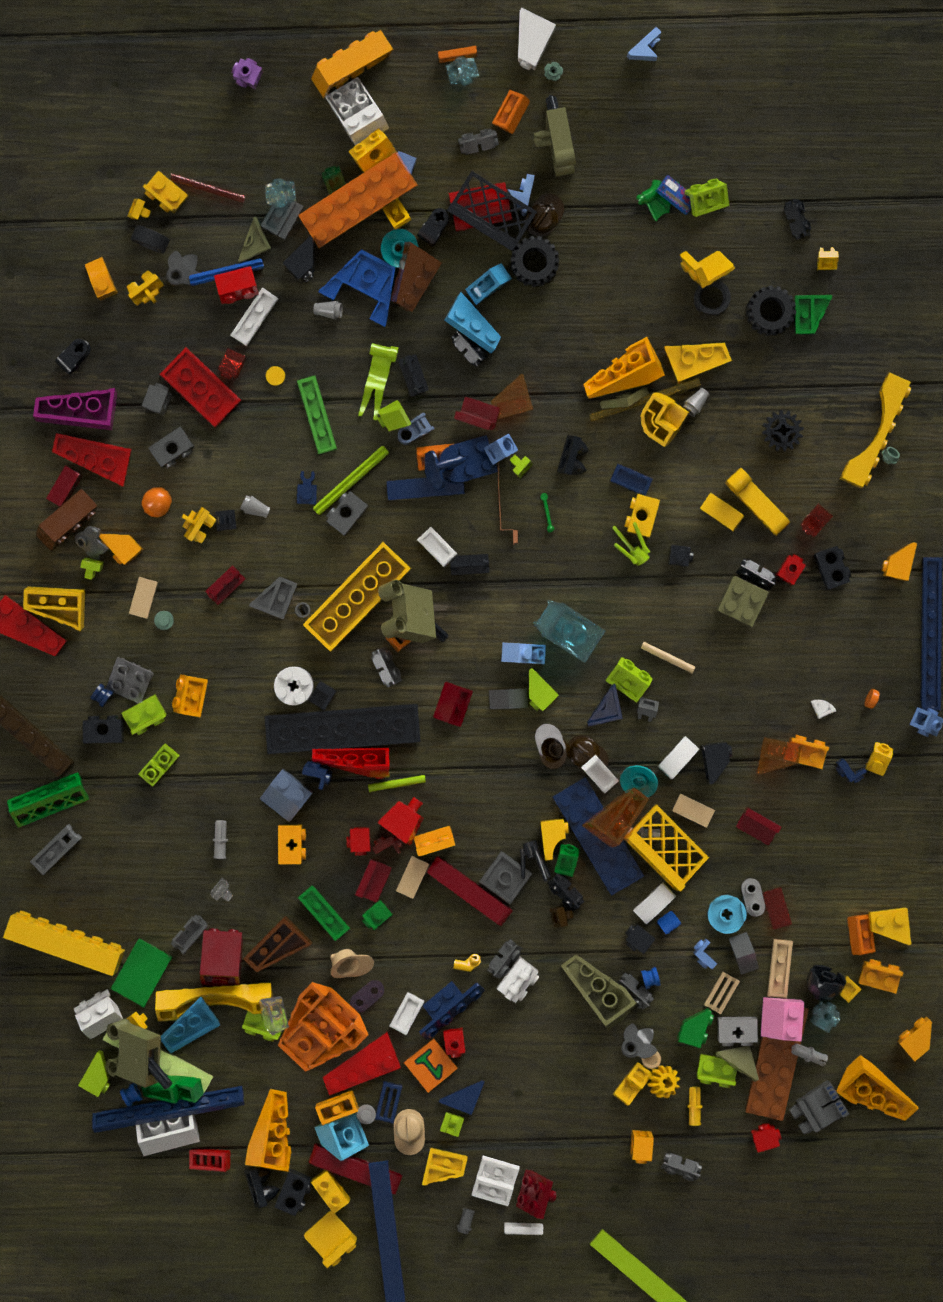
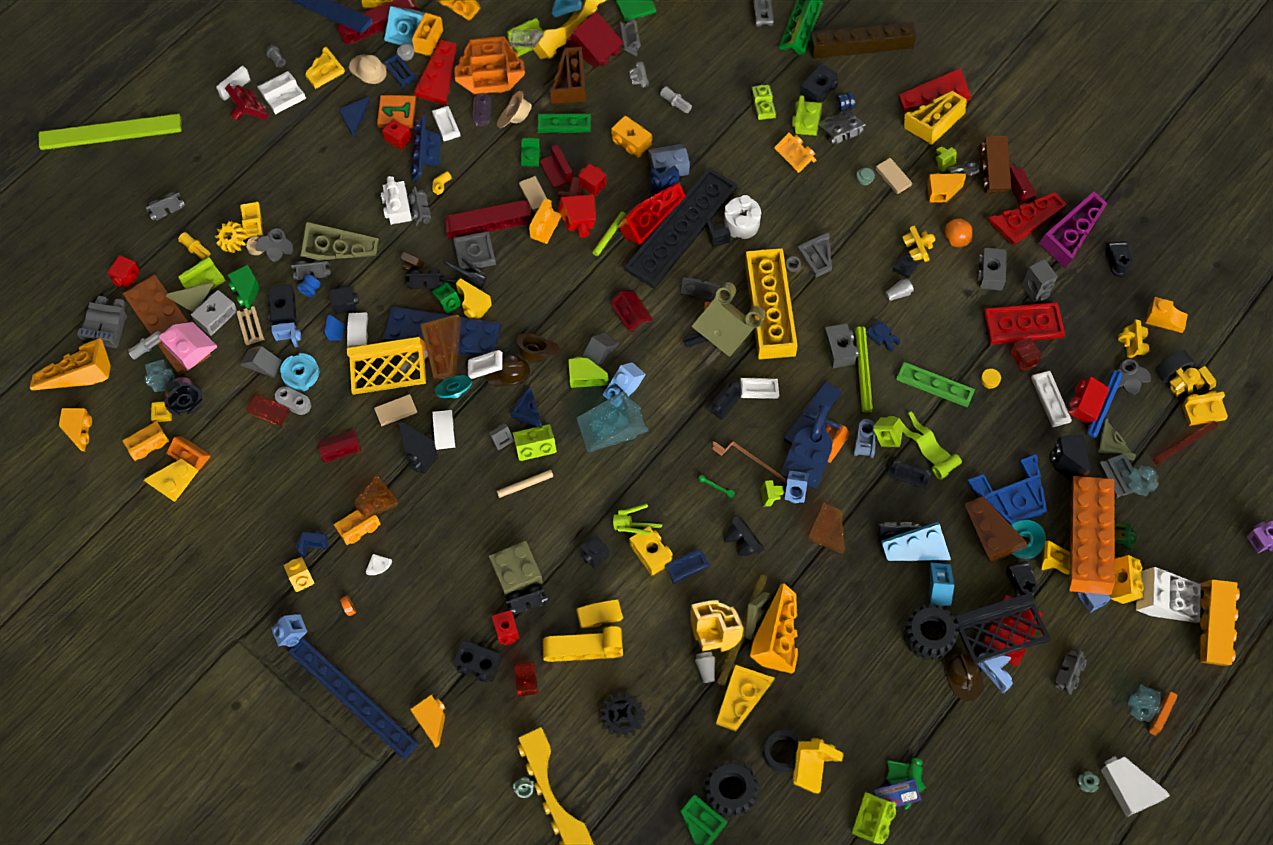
camera: 130 degrees right, 25 degrees down
dark red hinge [205,565,245,605] -> none
light grey cone [313,301,343,320] -> none
lime tile [440,1112,464,1137] -> none
dark red panel [454,397,501,430] -> none
orange slope [492,90,530,134] -> none
olive piece [534,95,576,177] -> none
light orange brick [630,1130,654,1164] -> none
tan tile [767,939,793,999] -> none
none -> black brick [267,285,297,326]
none -> yellow hips [1169,368,1201,397]

